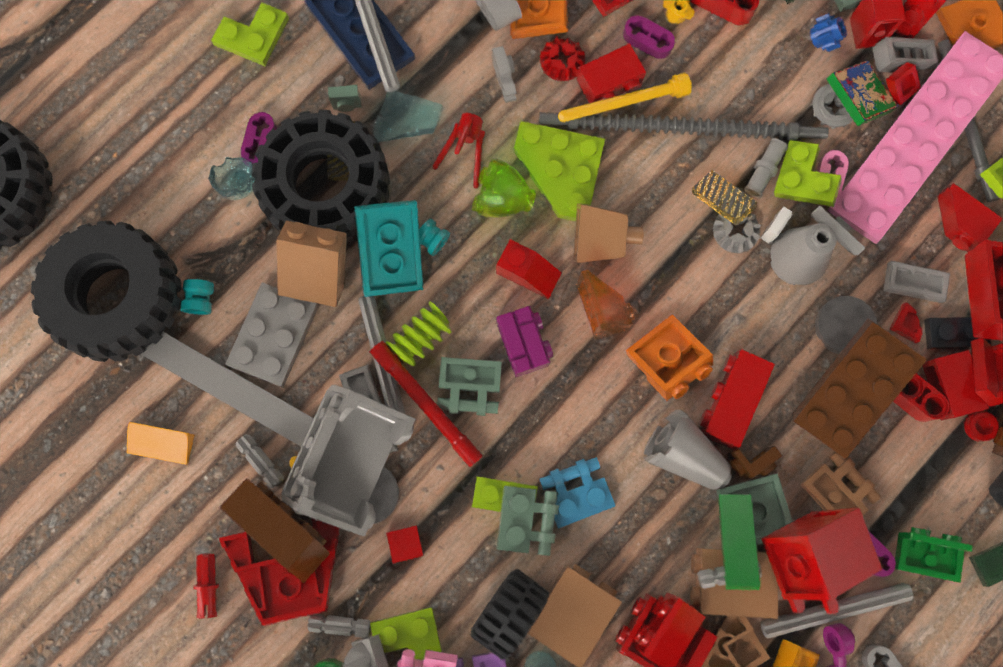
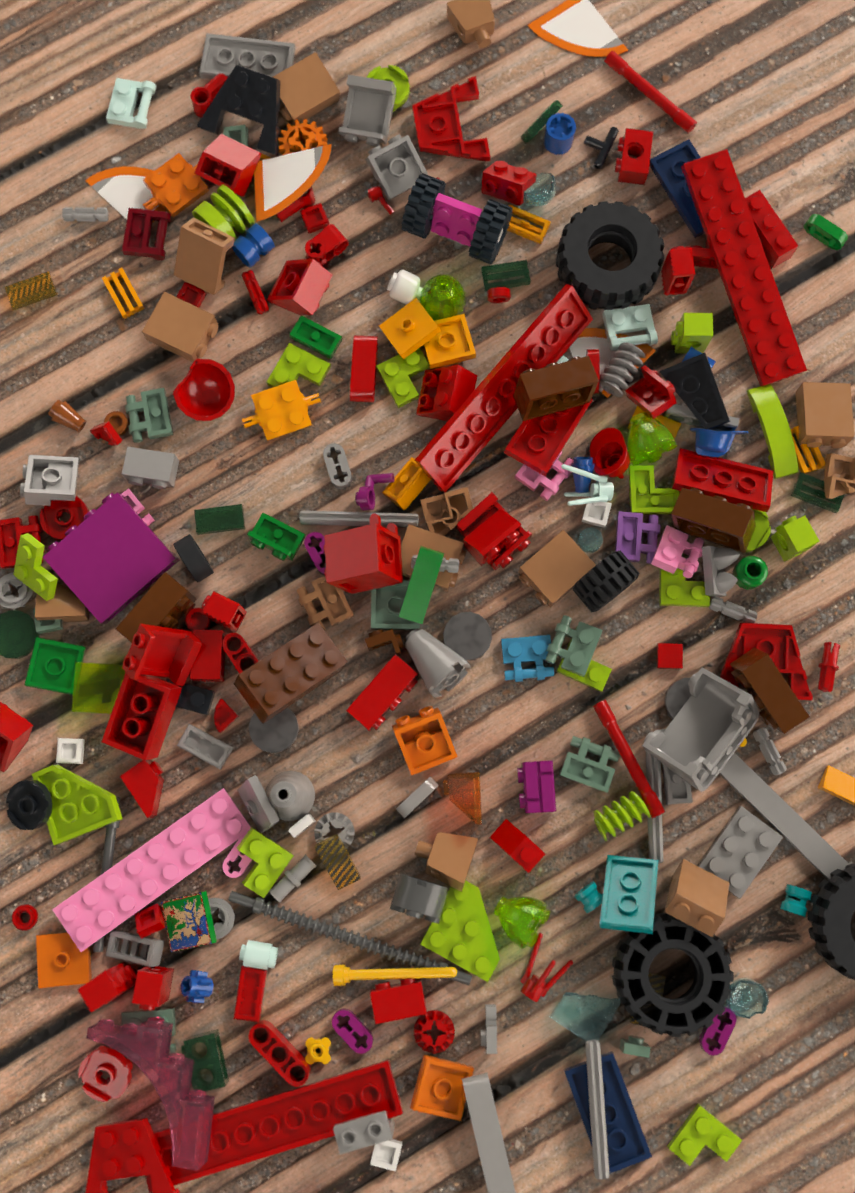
camera: 160 degrees left, 0 degrees up
none -> red brick [202,591,247,632]
none -> red plate [233,965,268,1022]
none -> light aqua brick [239,940,278,970]
none -> dark grey brick [390,874,448,924]
none -> light grey beam [396,776,439,818]
none -> flat silver tile [443,612,492,661]

